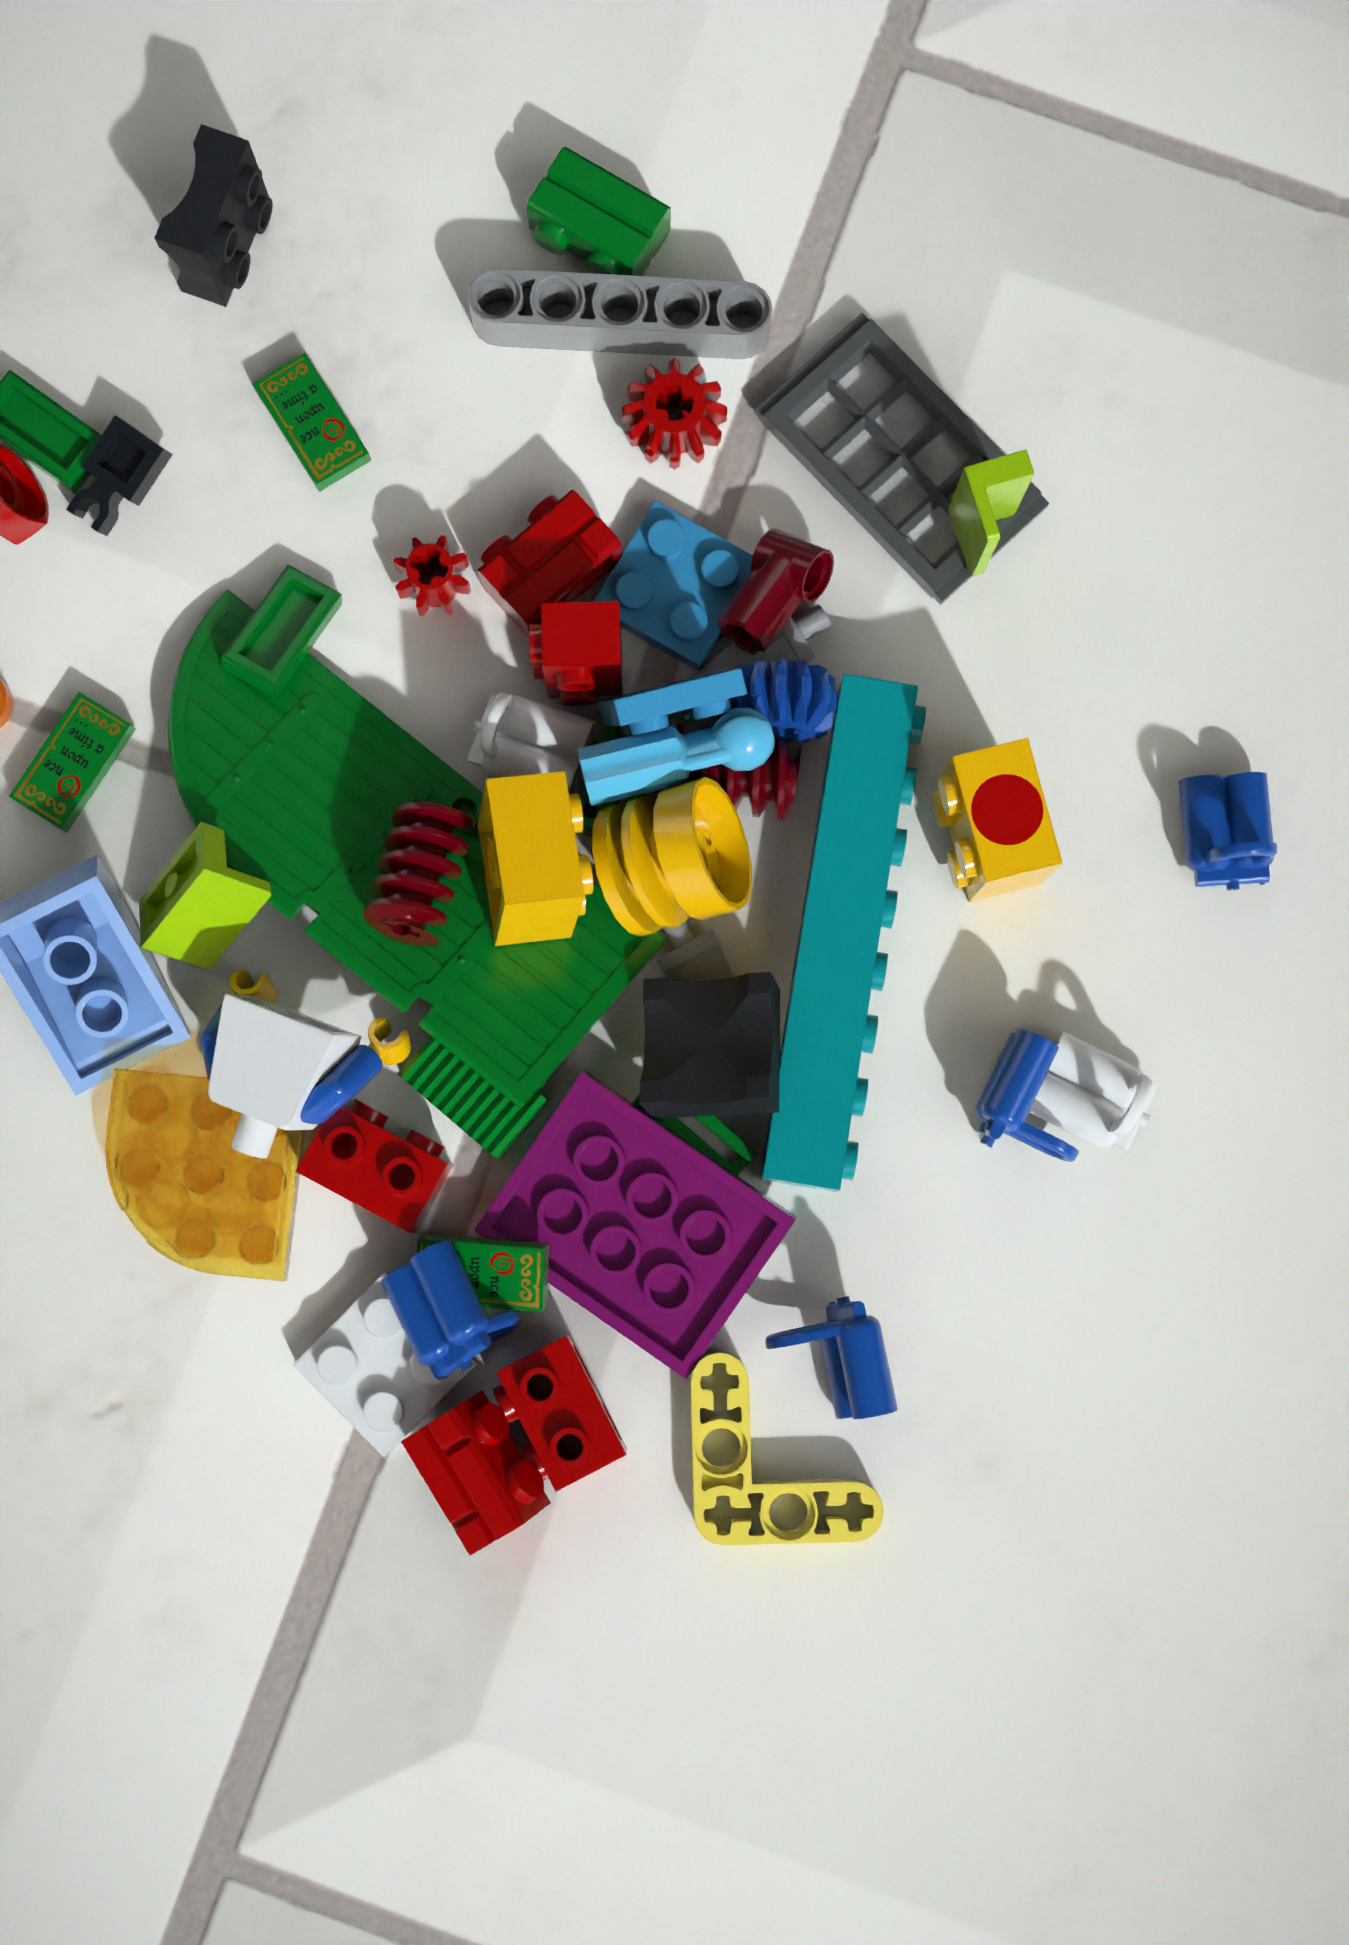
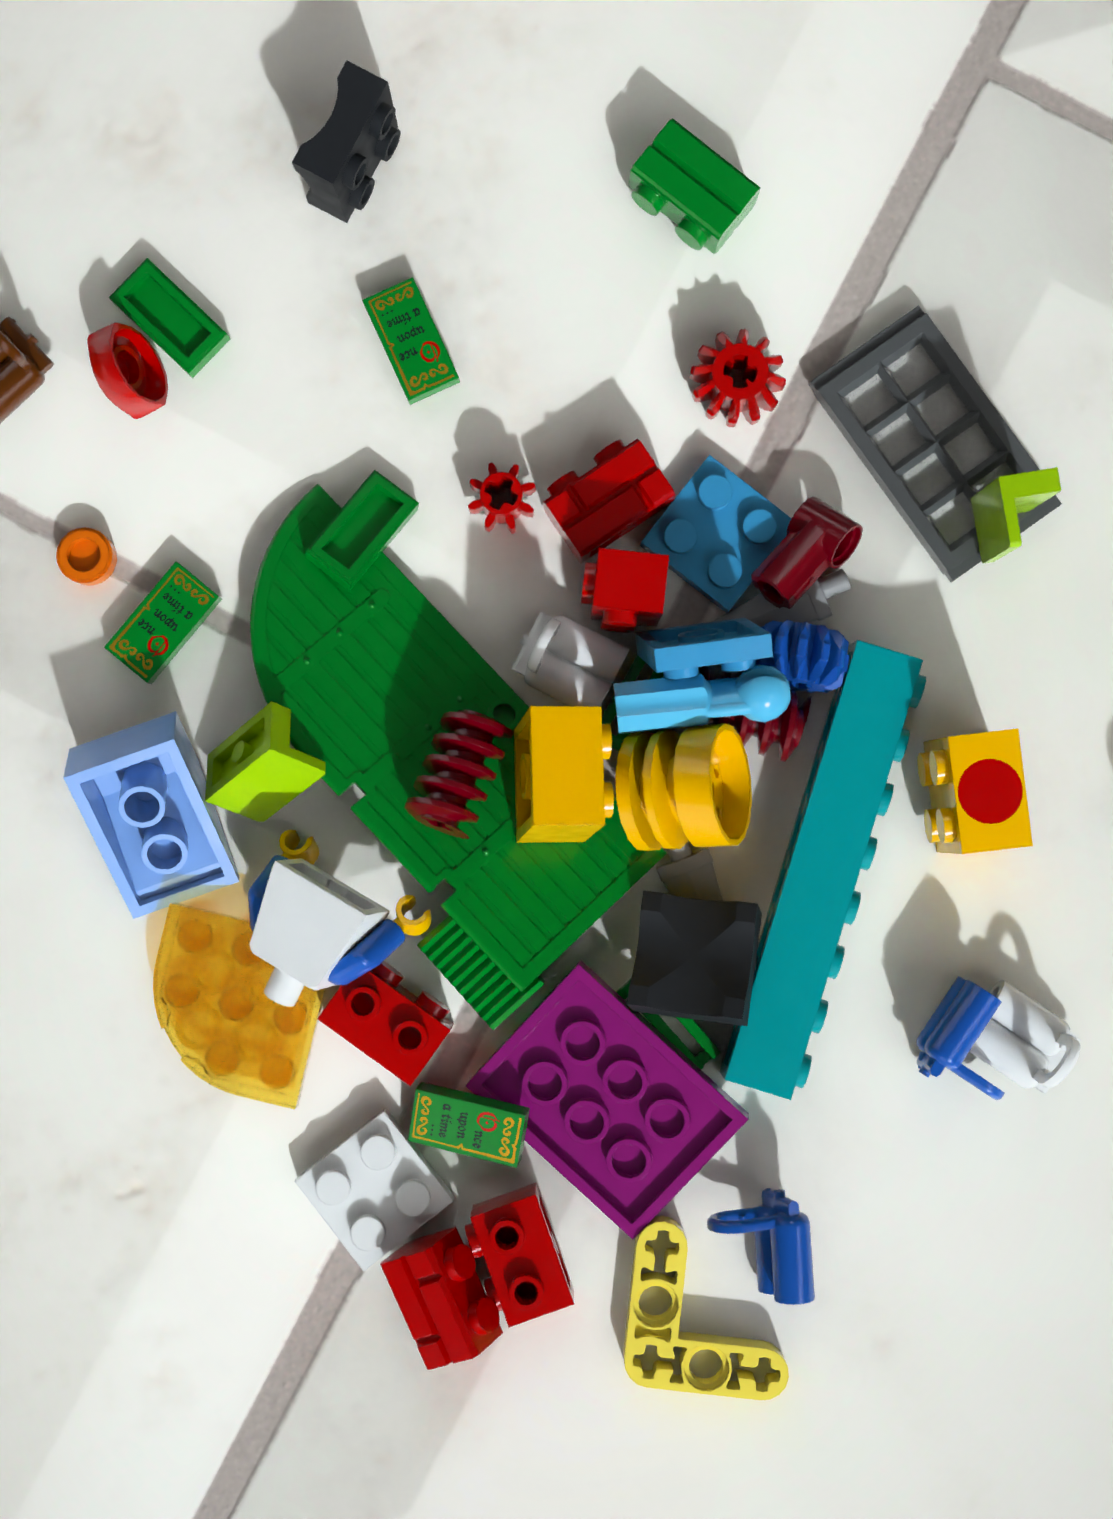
camera: 10 degrees right, 5 degrees up
black plate [66,415,173,536] -> none
blue piece [381,1240,521,1380] -> none
light grey beam [467,268,772,359] -> none

